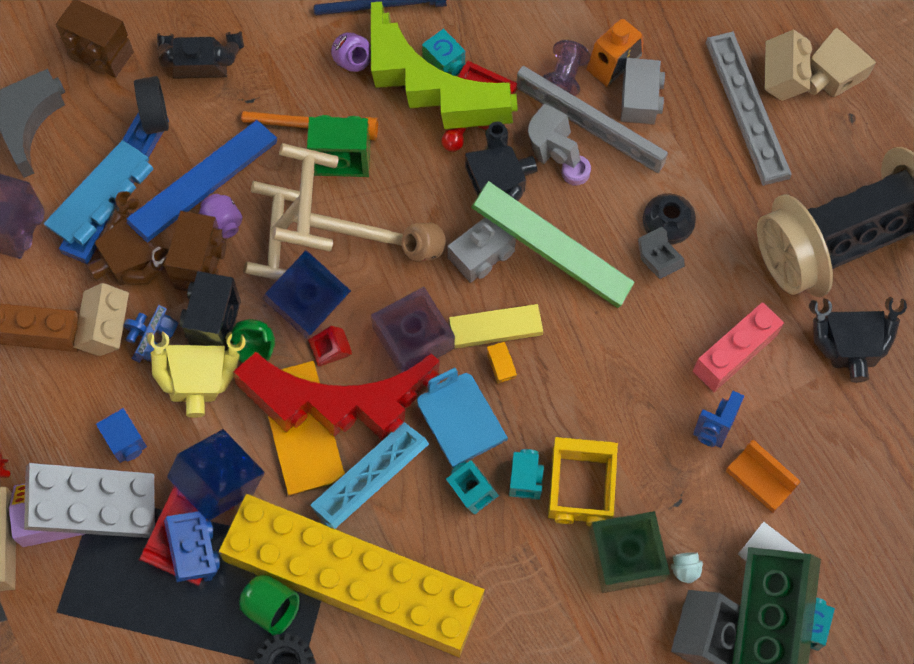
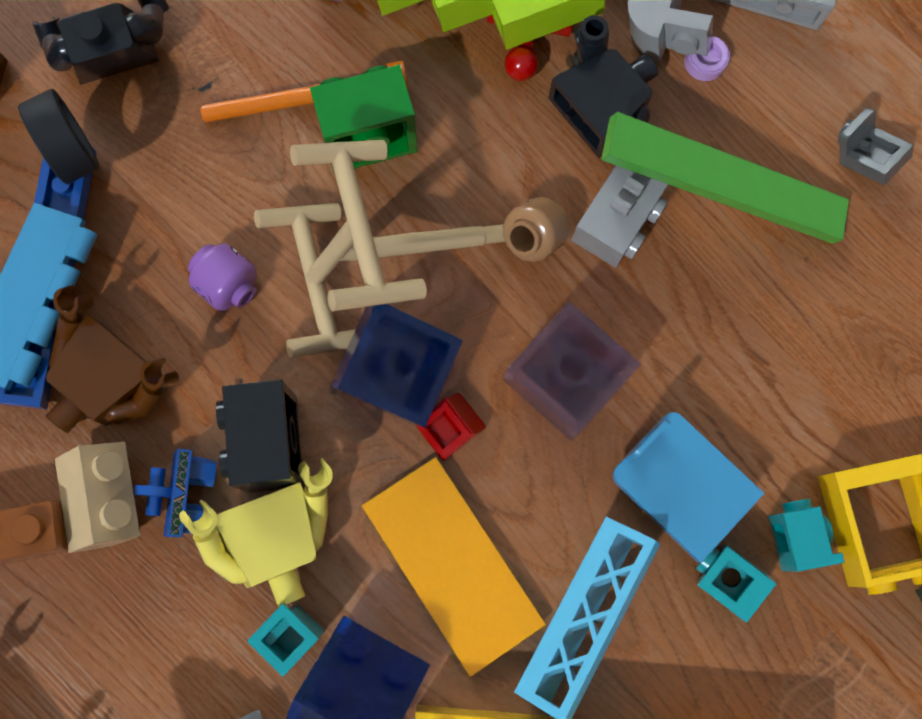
camera: 20 degrees left, 10 degrees up
blue brick [96,408,147,463] -> none
blue tile [127,120,277,243] -> none
reddish brown piece [164,210,226,291] -> none
green hair [230,319,275,363] -> none
red arch [233,352,440,441] -> none
light yellow tile [449,304,543,349] -> none
light orange piece [487,341,517,384] -> none
black piece [642,193,696,245] -> none
none -> teal brick [247,603,326,677]

